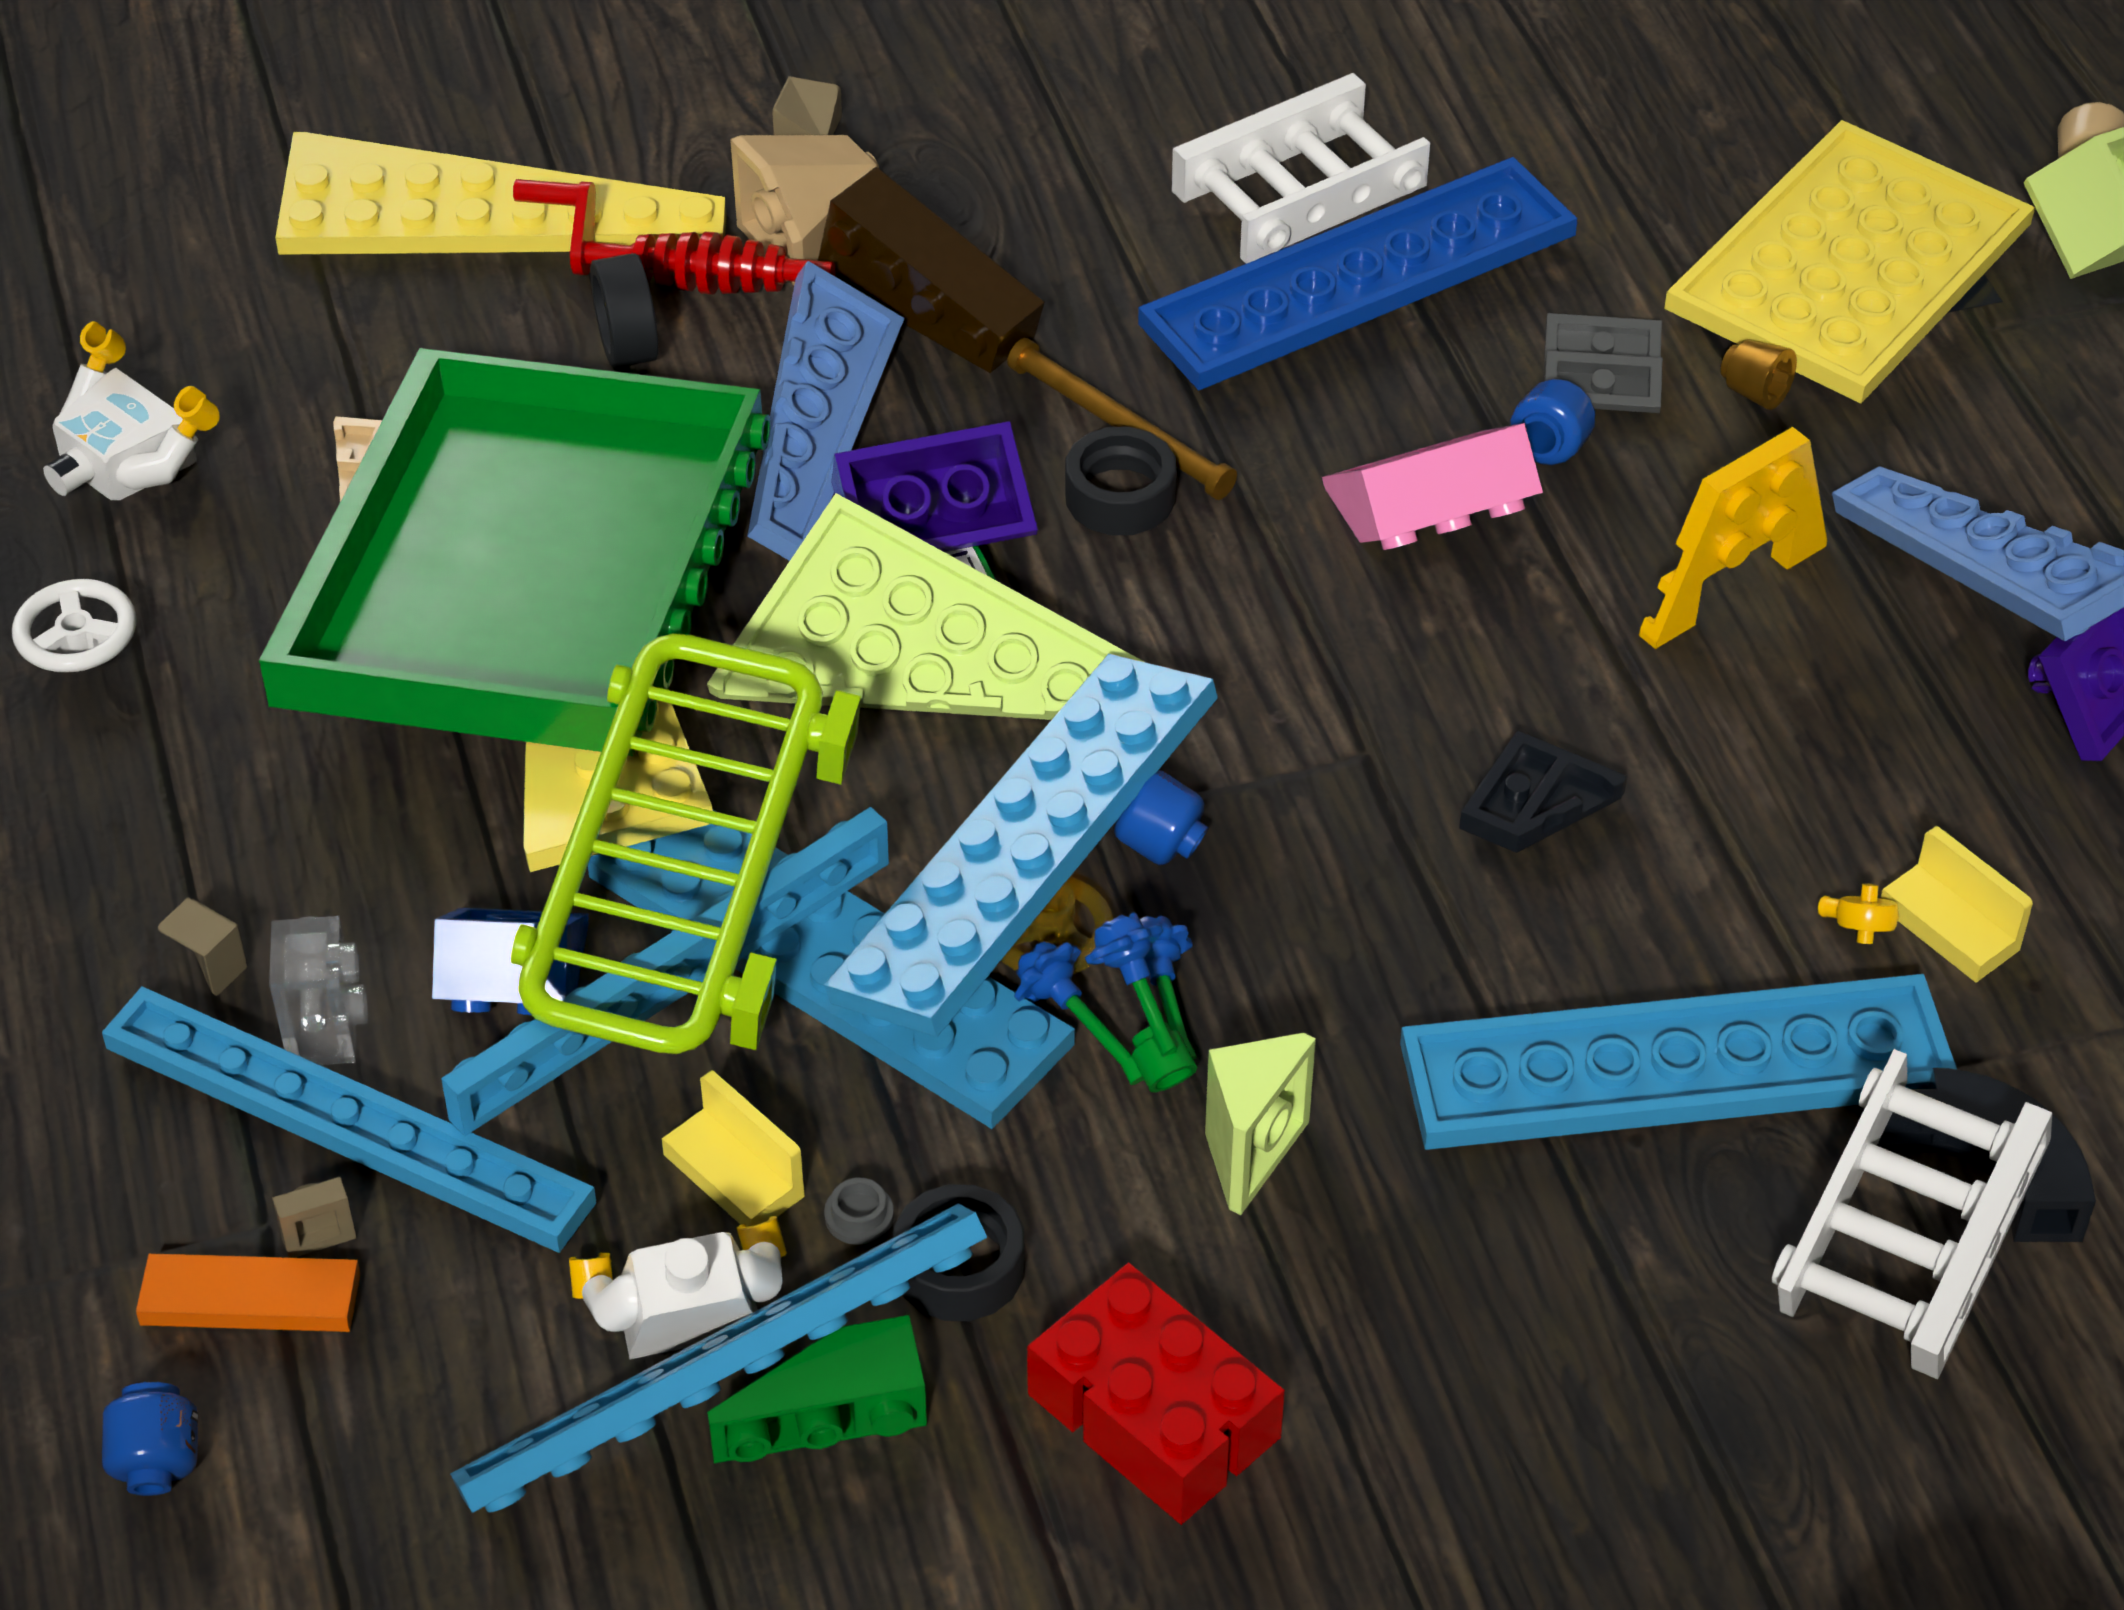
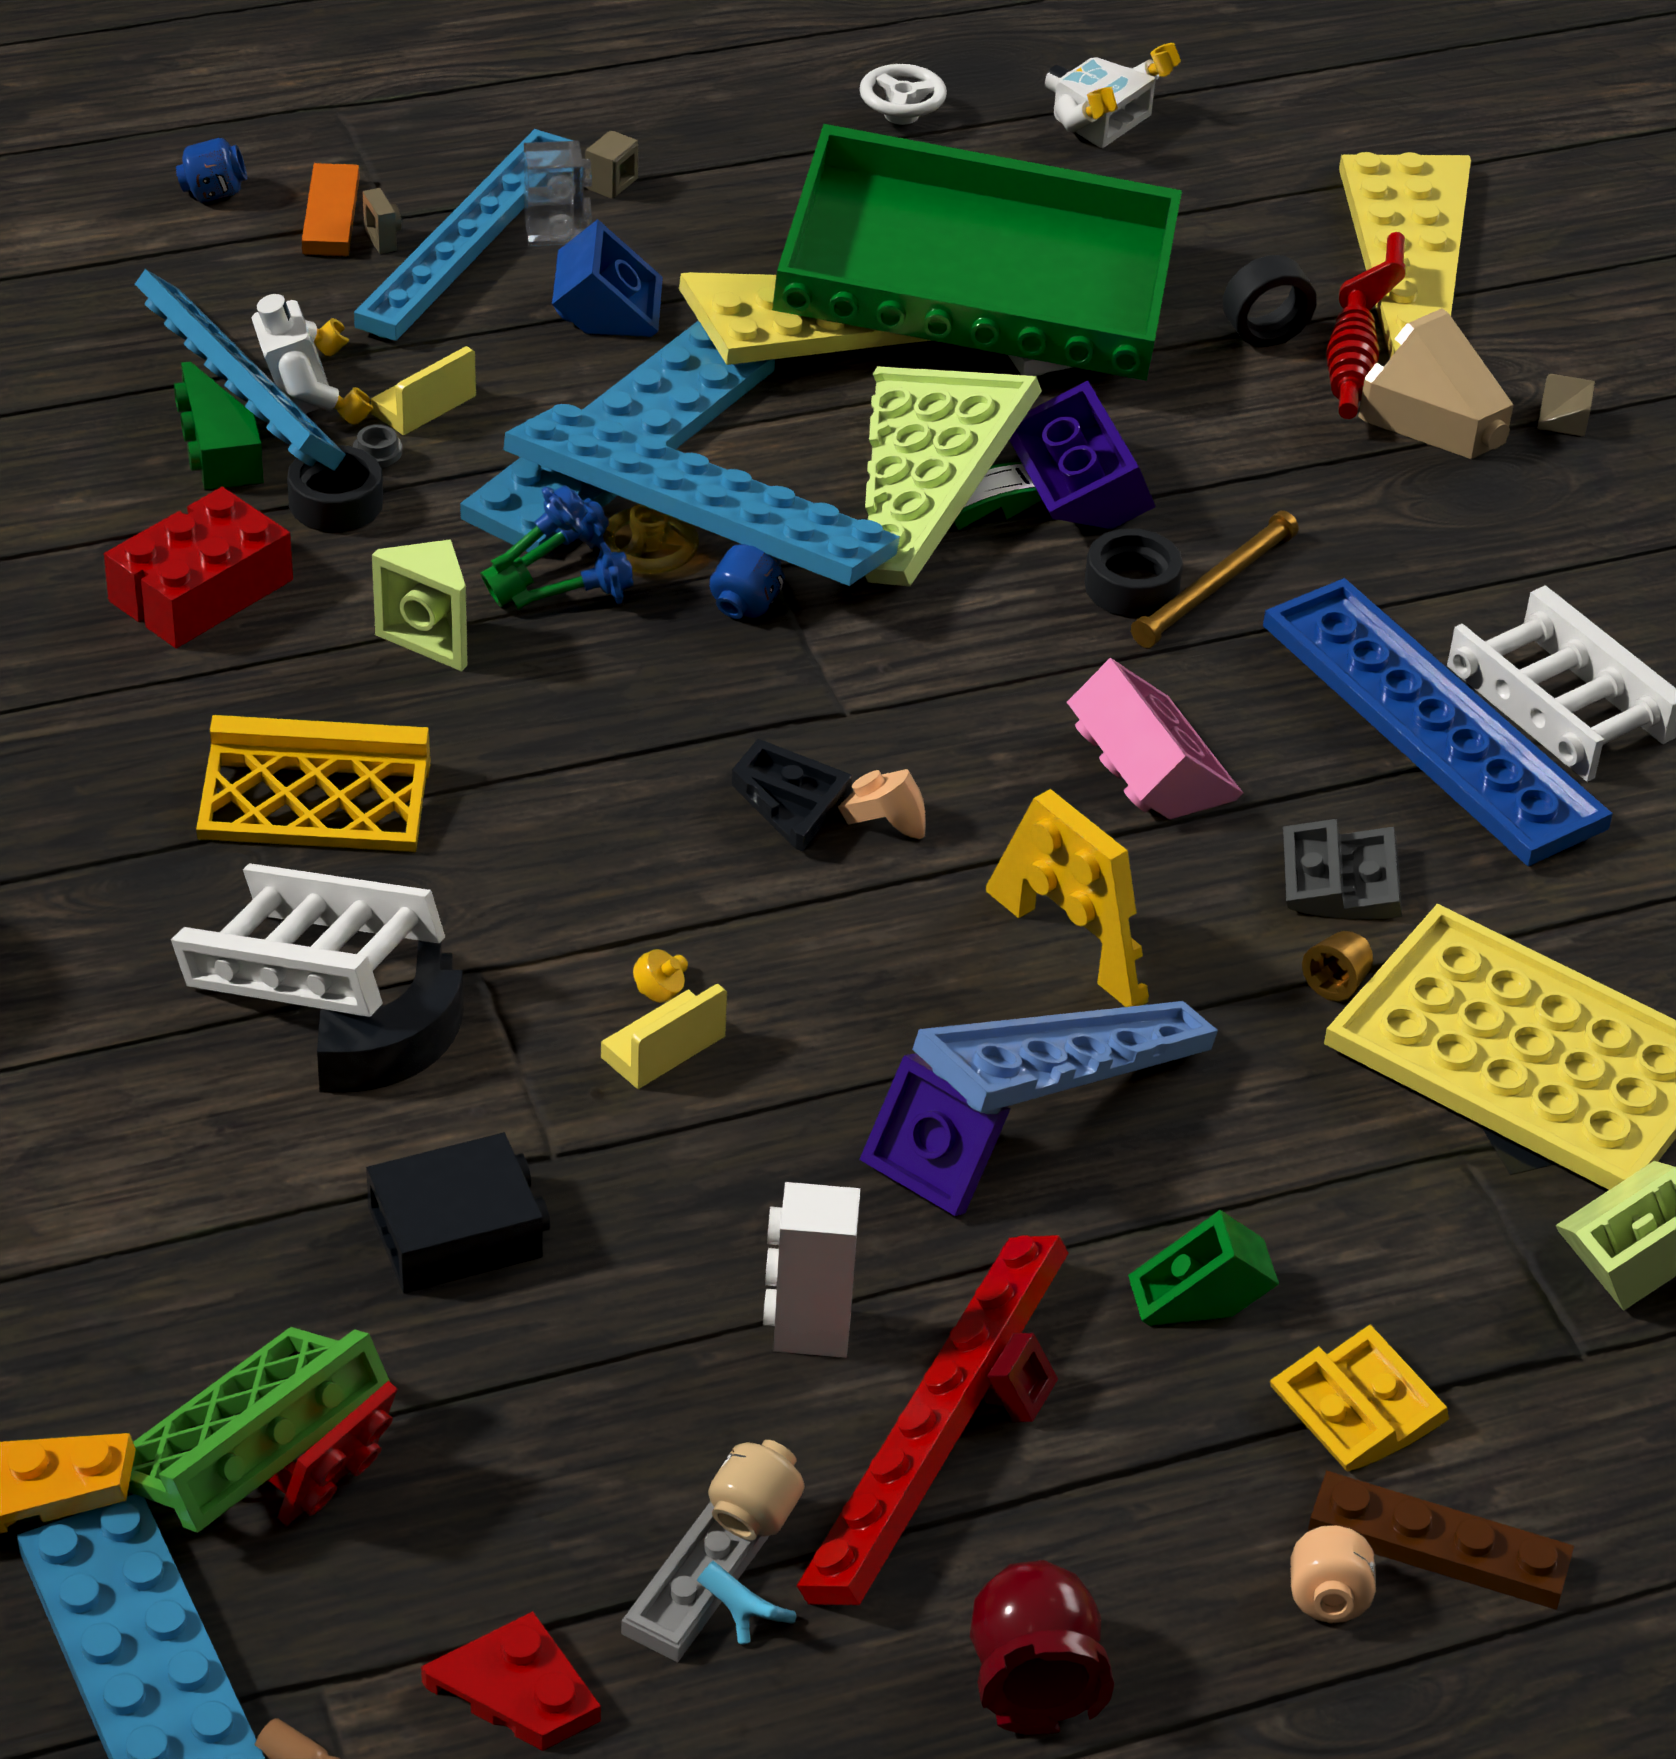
camera: 85 degrees right, 5 degrees down
dark azure plate [441,807,889,1136] -> none
lime bar [511,634,861,1054] -> none
medium blue wing [747,261,904,561] -> none
dark brown wedge [818,167,1045,373] -> none
dark azure plate [1400,974,1957,1150] -> none
blue head [1510,379,1595,465] -> none
none -> yellow fence [196,715,431,852]
none -> light nougat plate [838,769,926,839]

